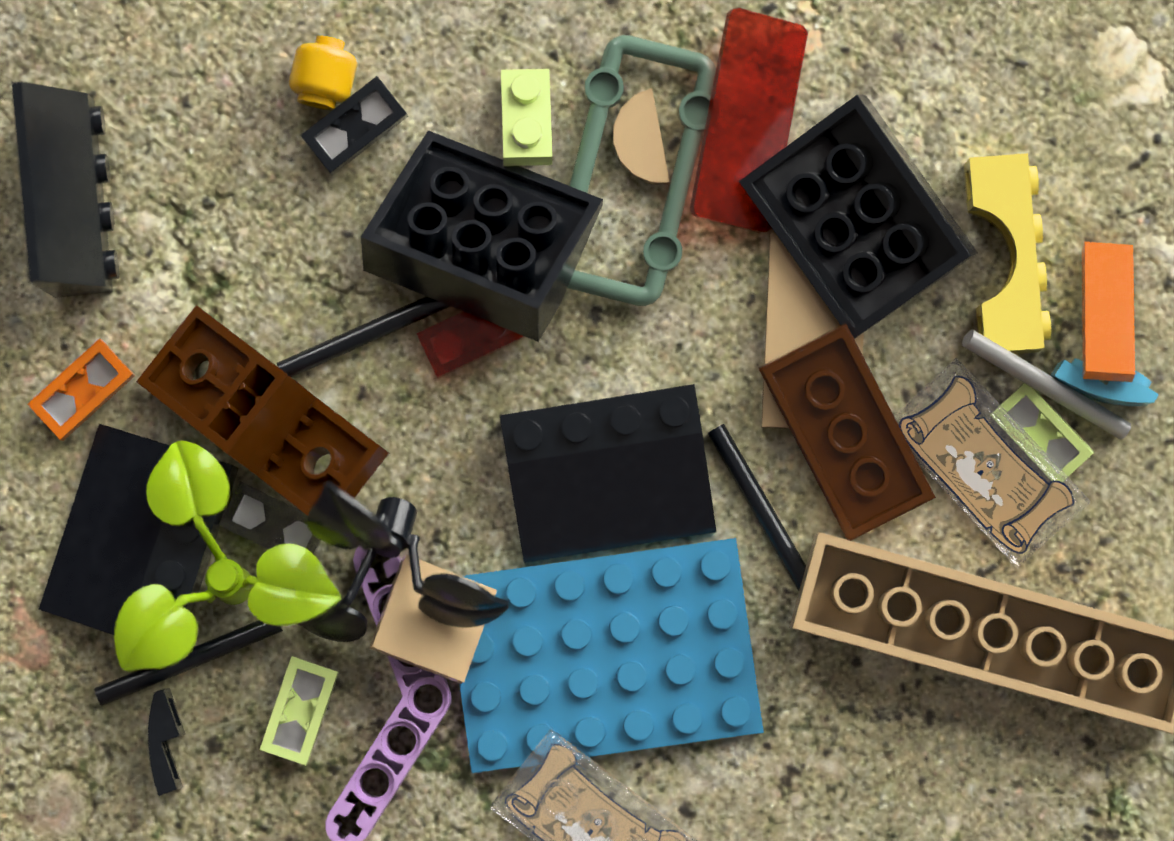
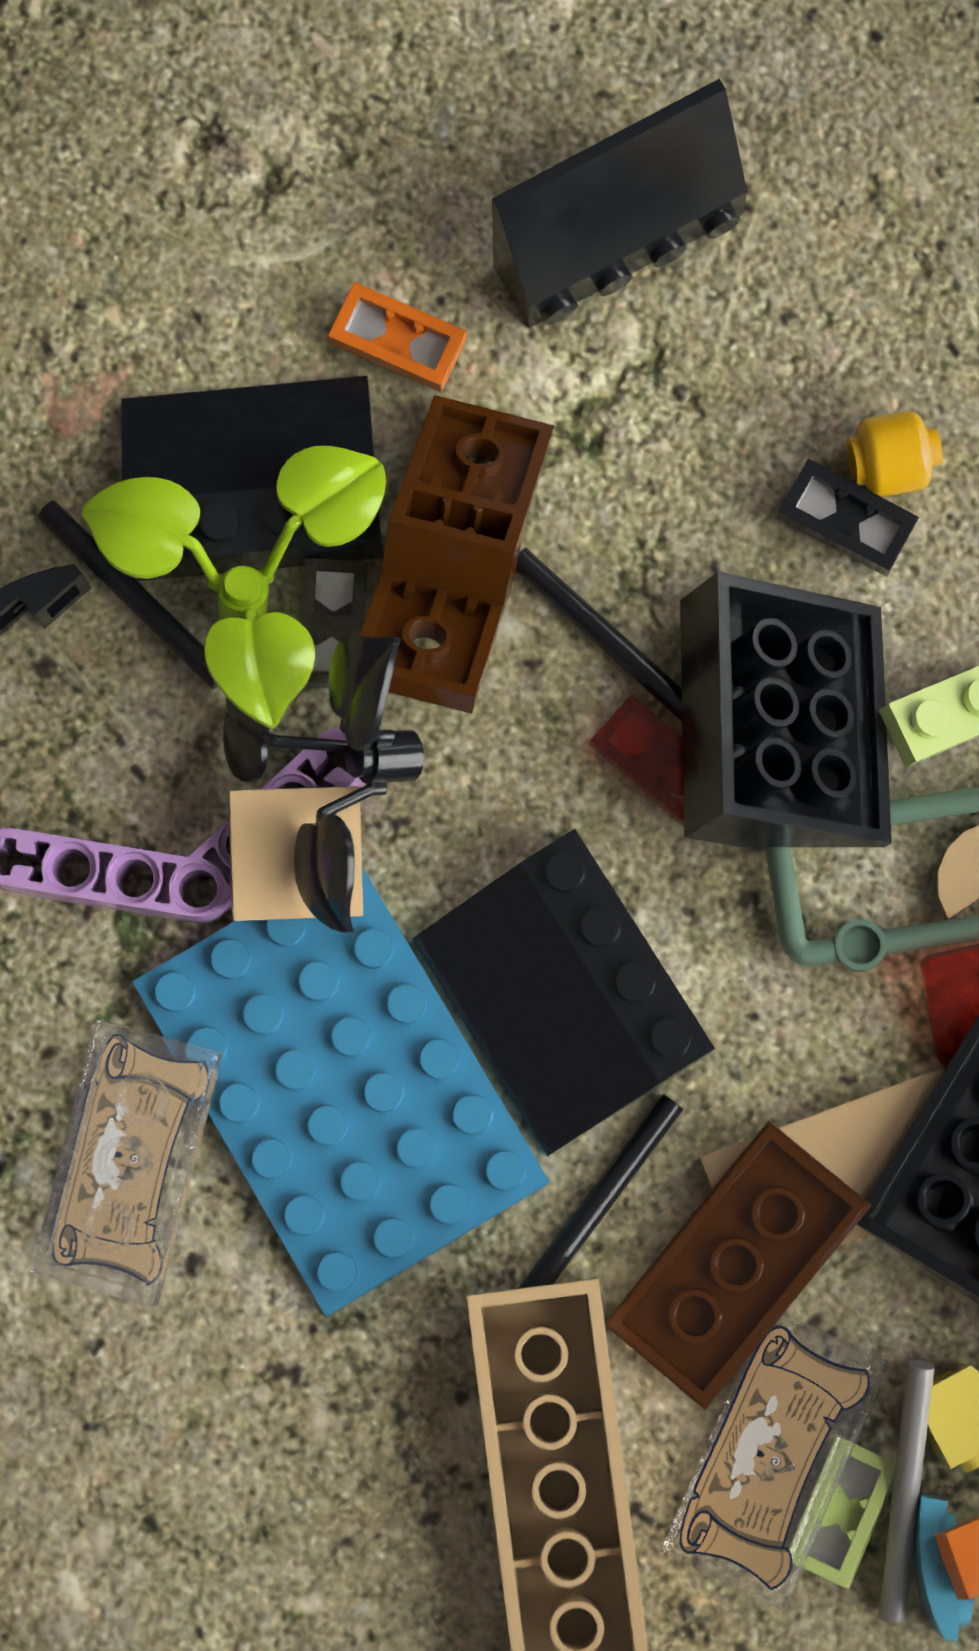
camera: 70 degrees right, 5 degrees down
yellowish green piece [259,656,339,765] -> none

